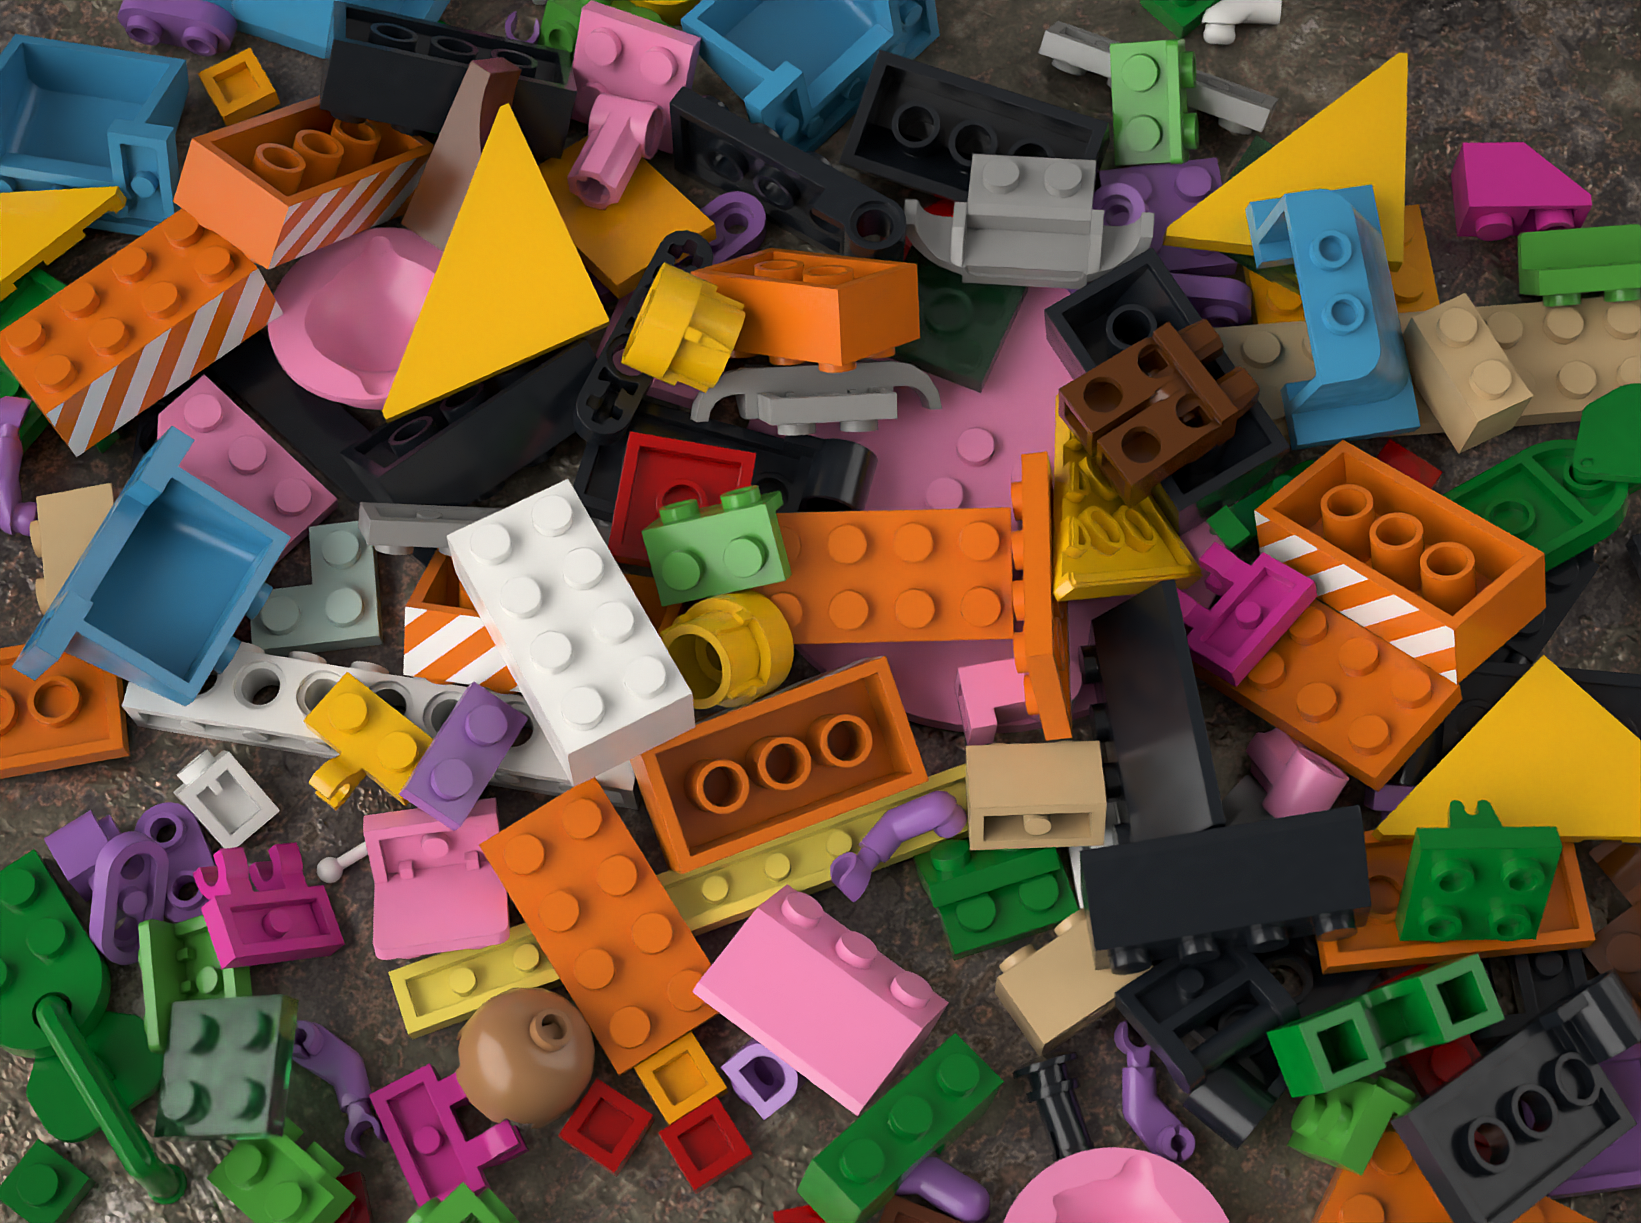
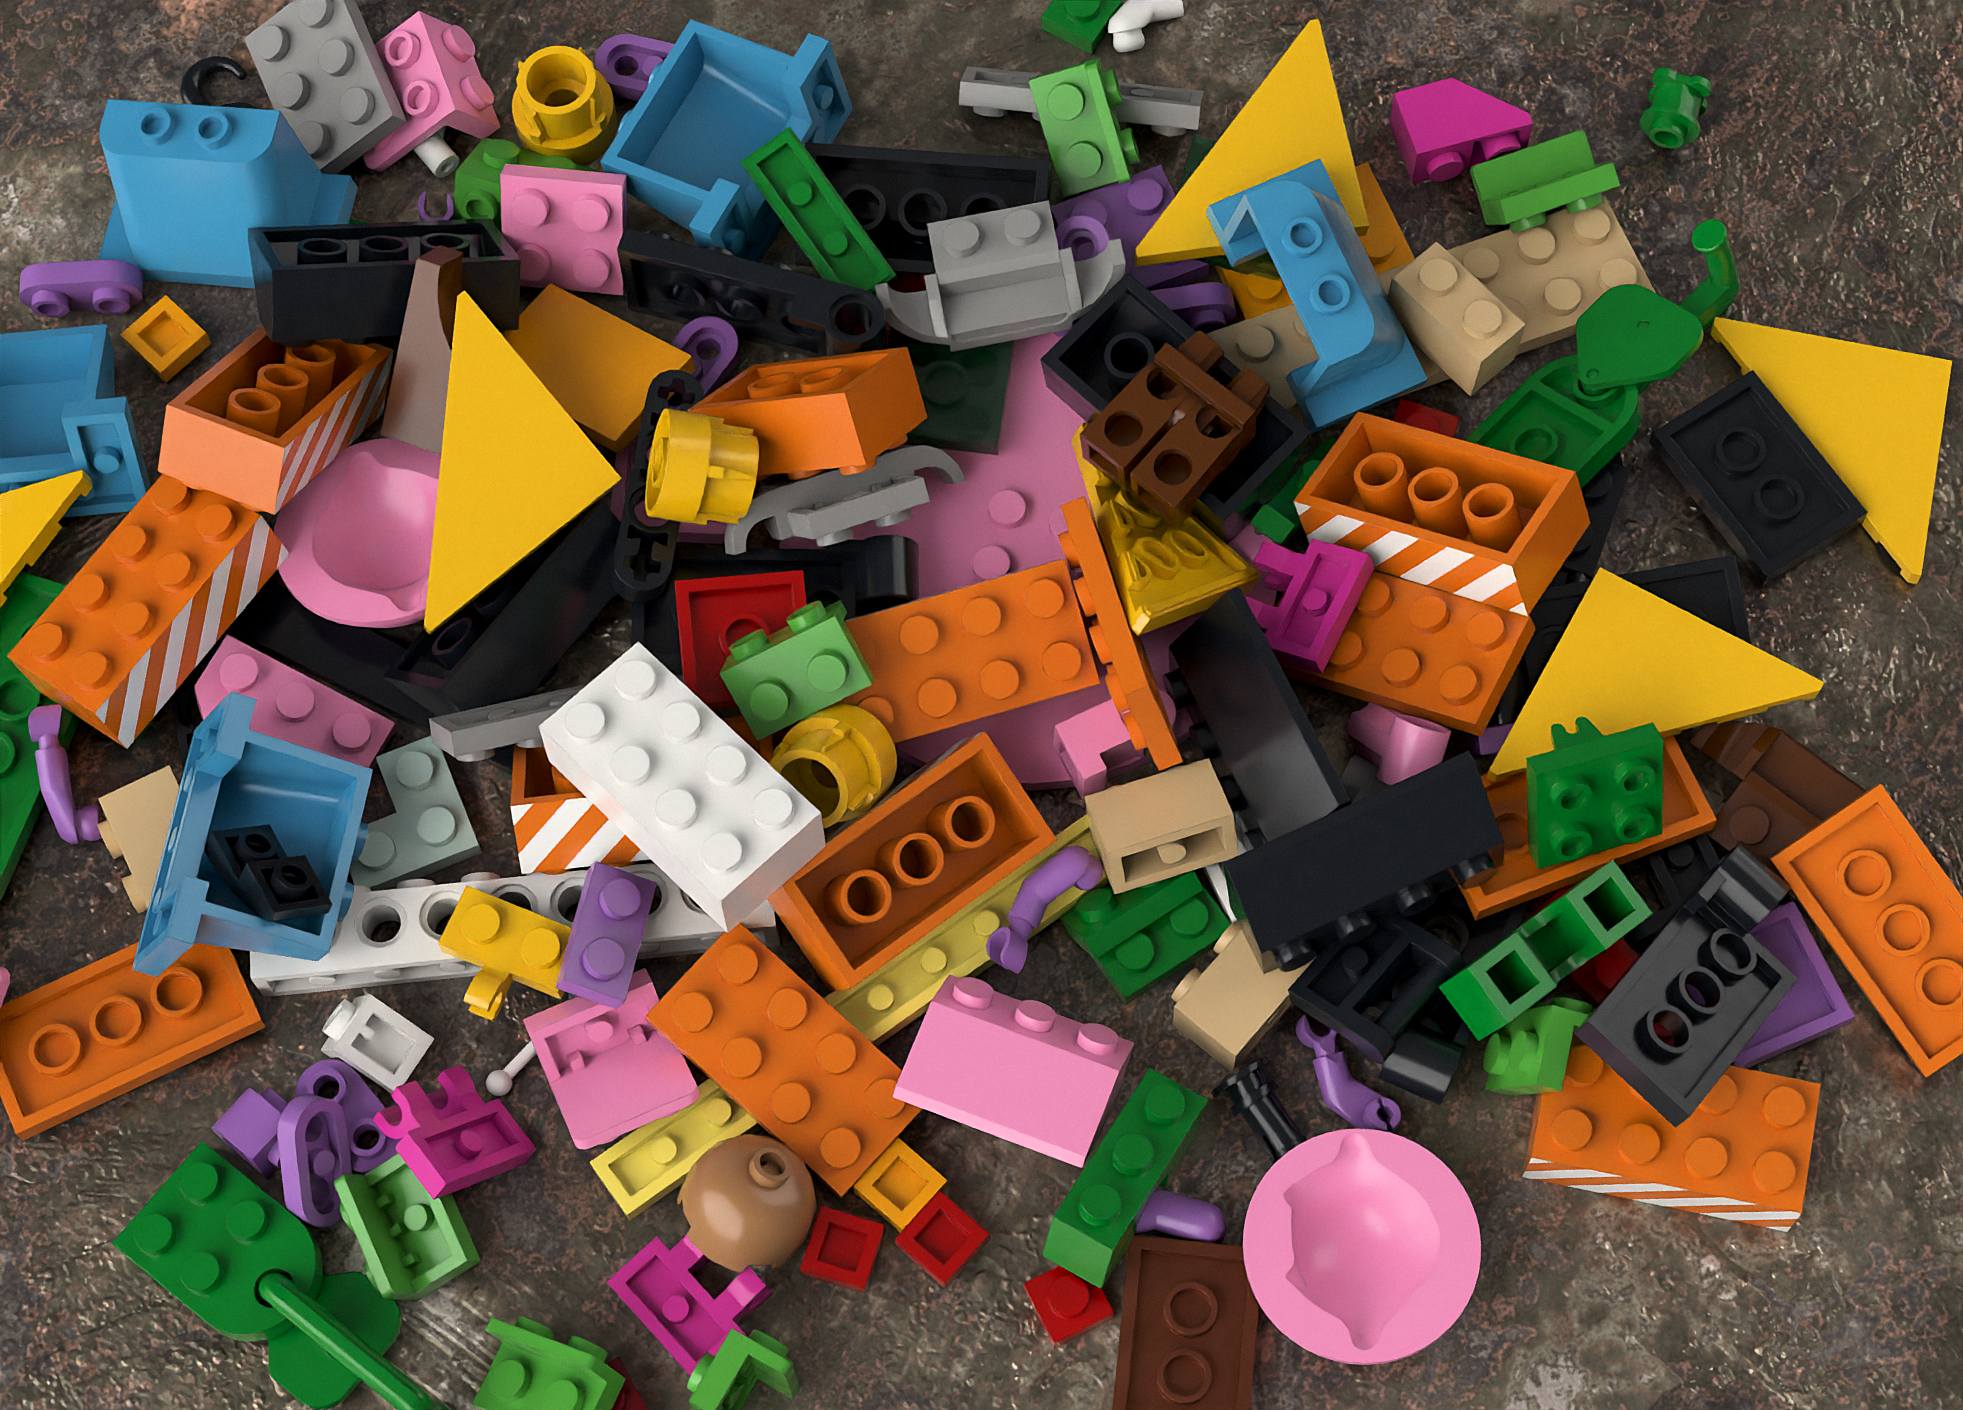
camera: 15 degrees left, 0 degrees up
clear green plate [154,994,299,1142] -> none
medium lavender arm [283,1020,389,1158] -> none
bright pink piece [567,93,664,210] -> none
medium lavender plate [721,1038,809,1120] -> none
none -> black slope [204,824,333,921]
none -> green tile [740,126,898,295]

